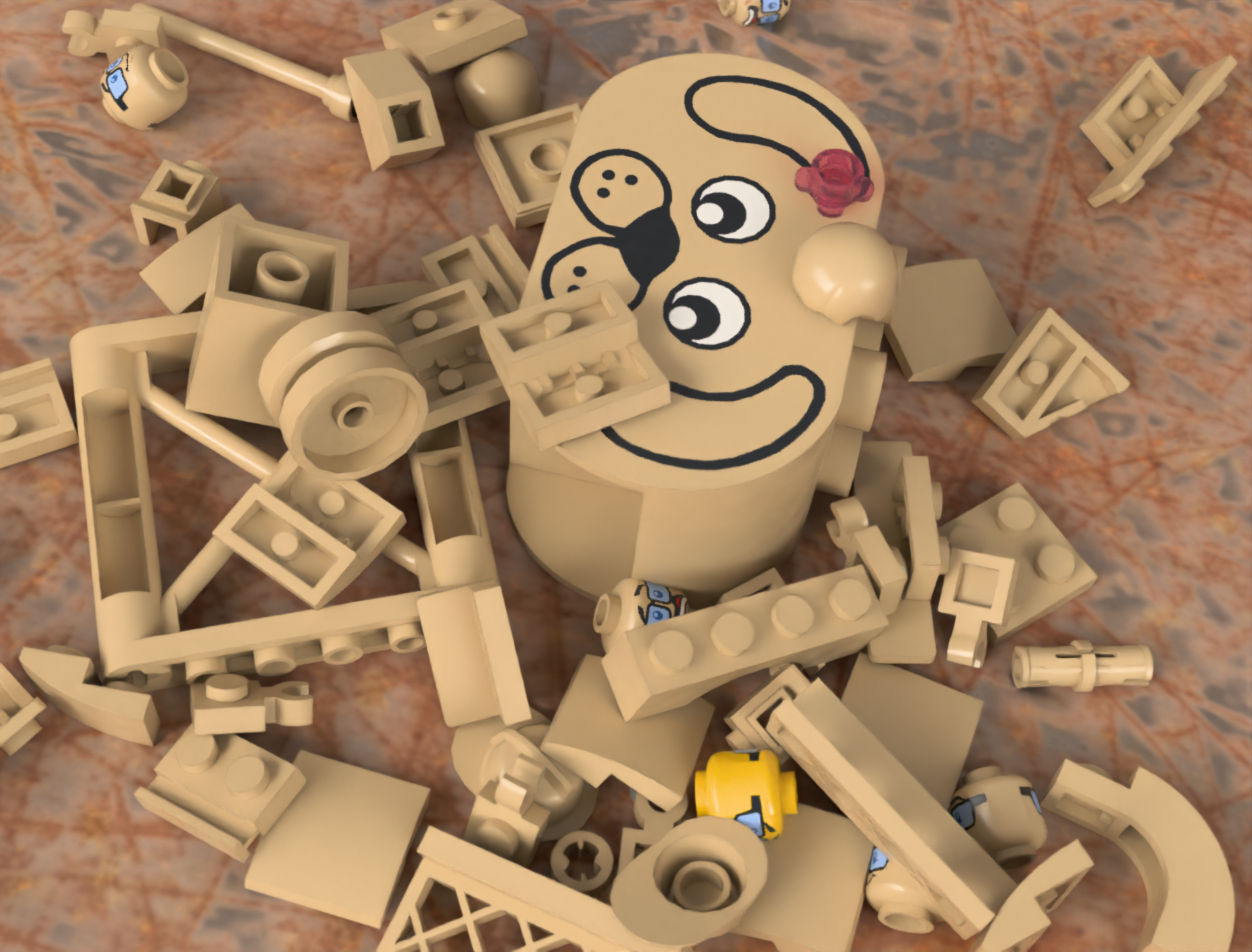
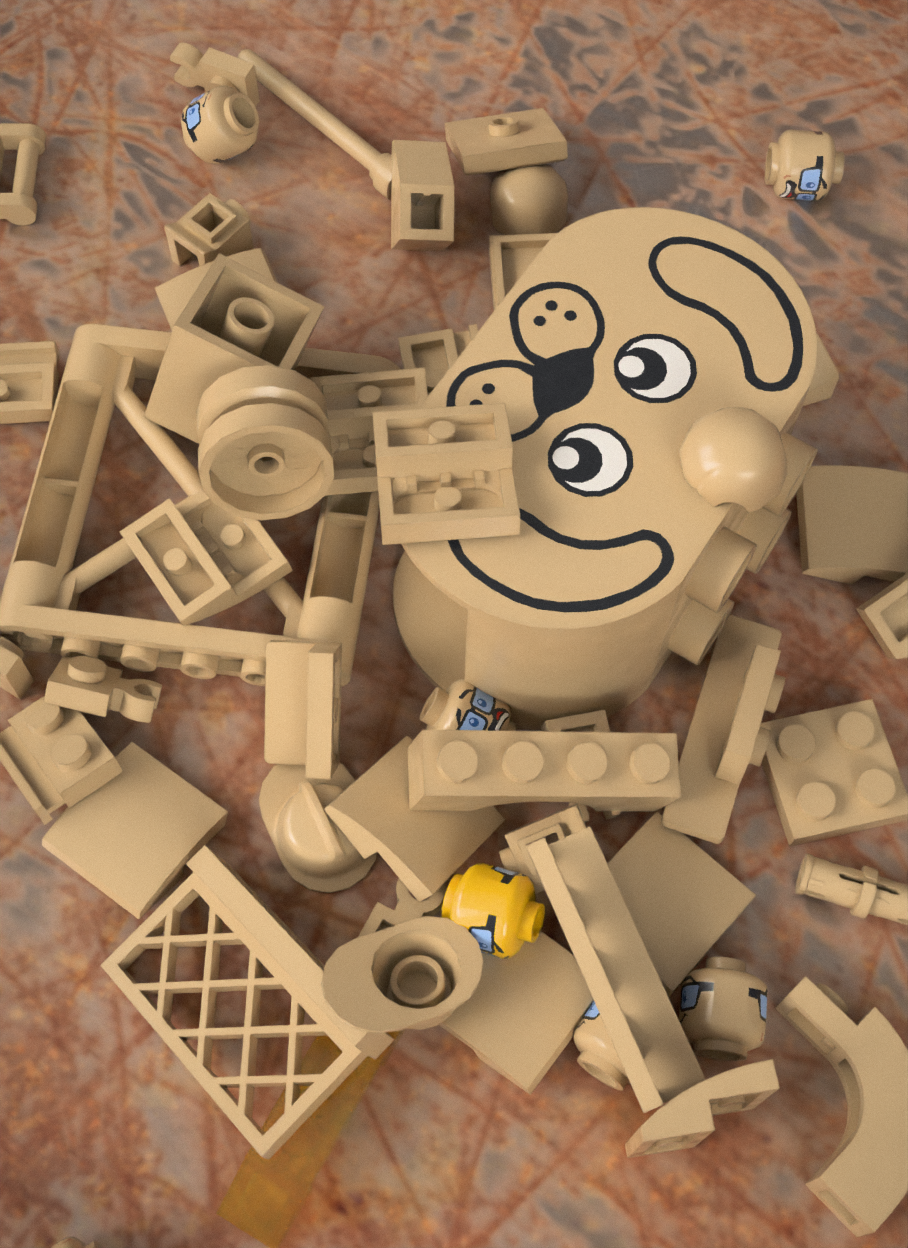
camera: 25 degrees right, 5 degrees up
tan plate [462,753,551,869] -> none
tan bush [550,830,614,899] -> none
clear pink plate [794,149,874,218] -> none
tan plate [826,496,908,616] -> none
tan plate [938,547,1020,668] -> none

